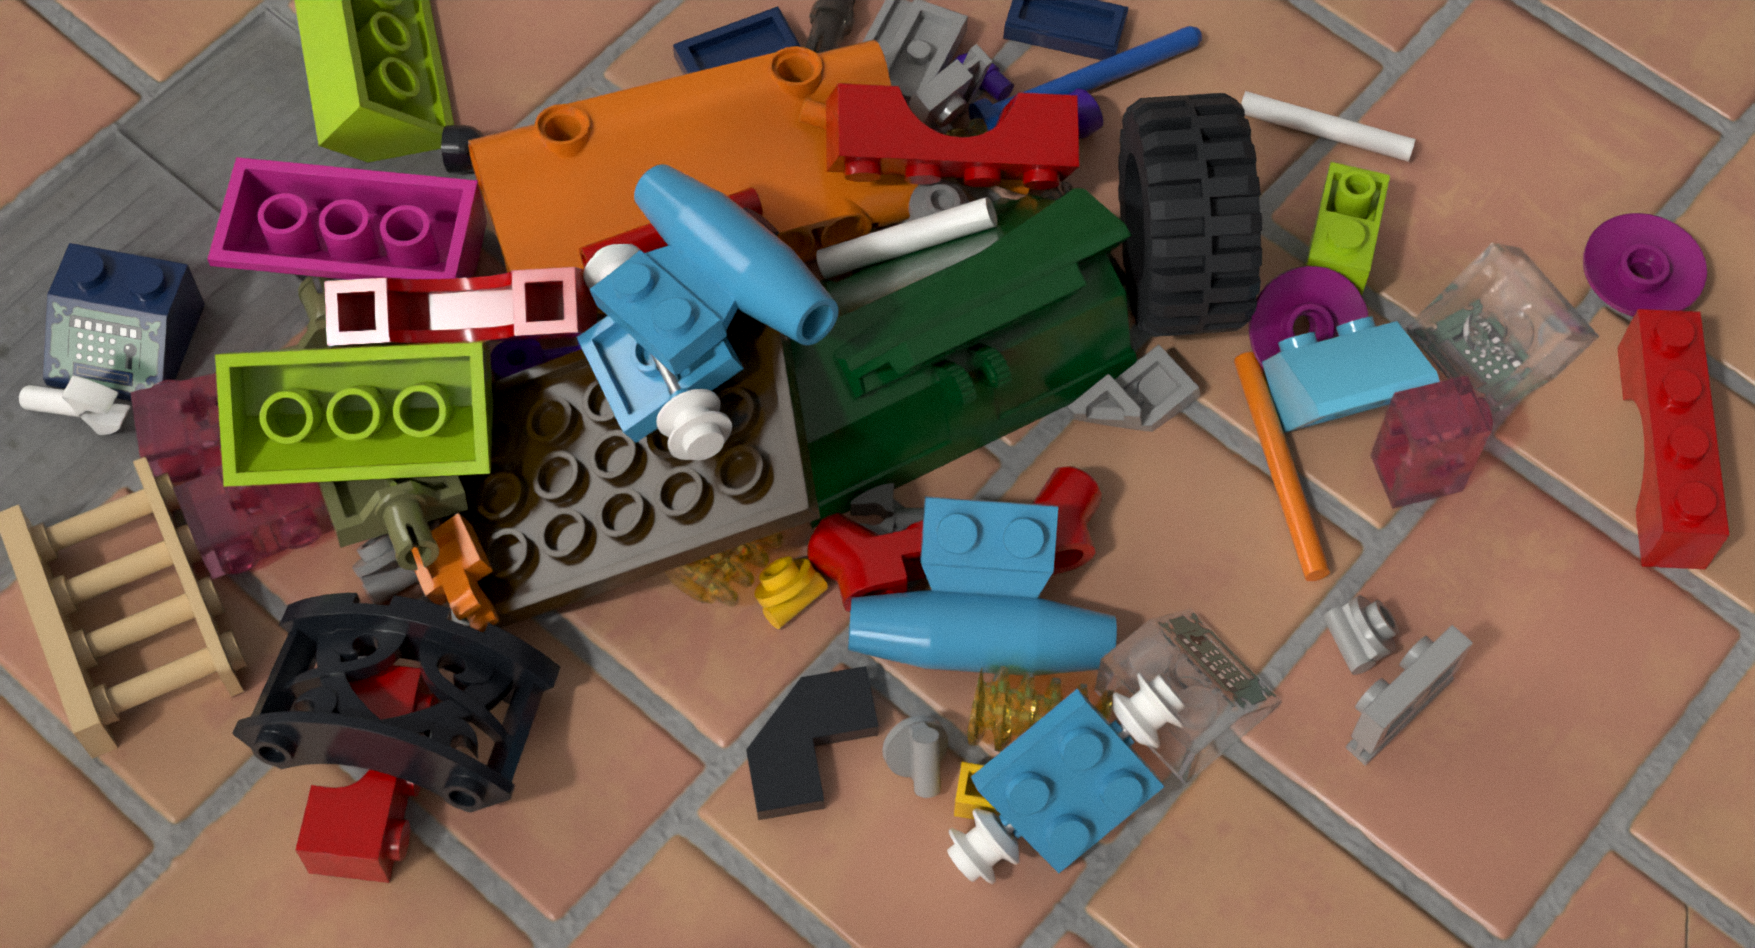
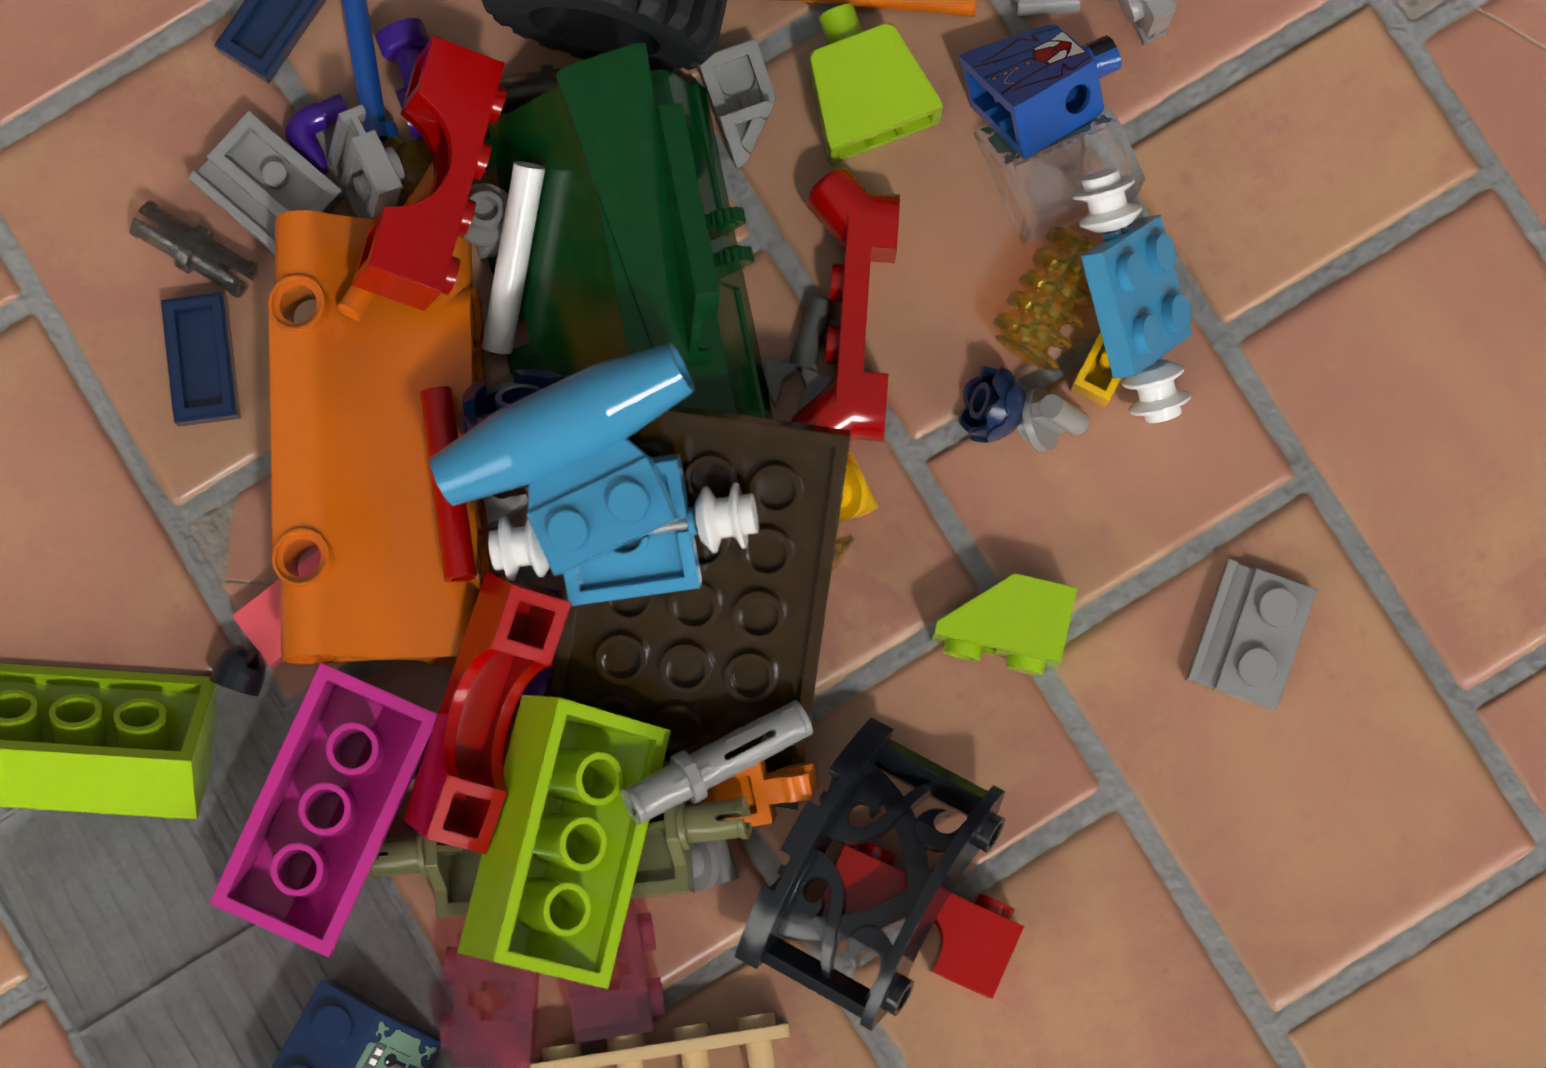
camera: 70 degrees left, 20 degrees up
black tile [746,666,879,820] -> none
dark azure plate [848,496,1117,676] -> none
none -> light grey pin [621,700,813,825]
none -> lime torso [809,4,943,166]
none -> lime slope [931,573,1078,676]
none -> dark blue plate [958,365,1025,443]
none -> blue torso [959,25,1122,159]

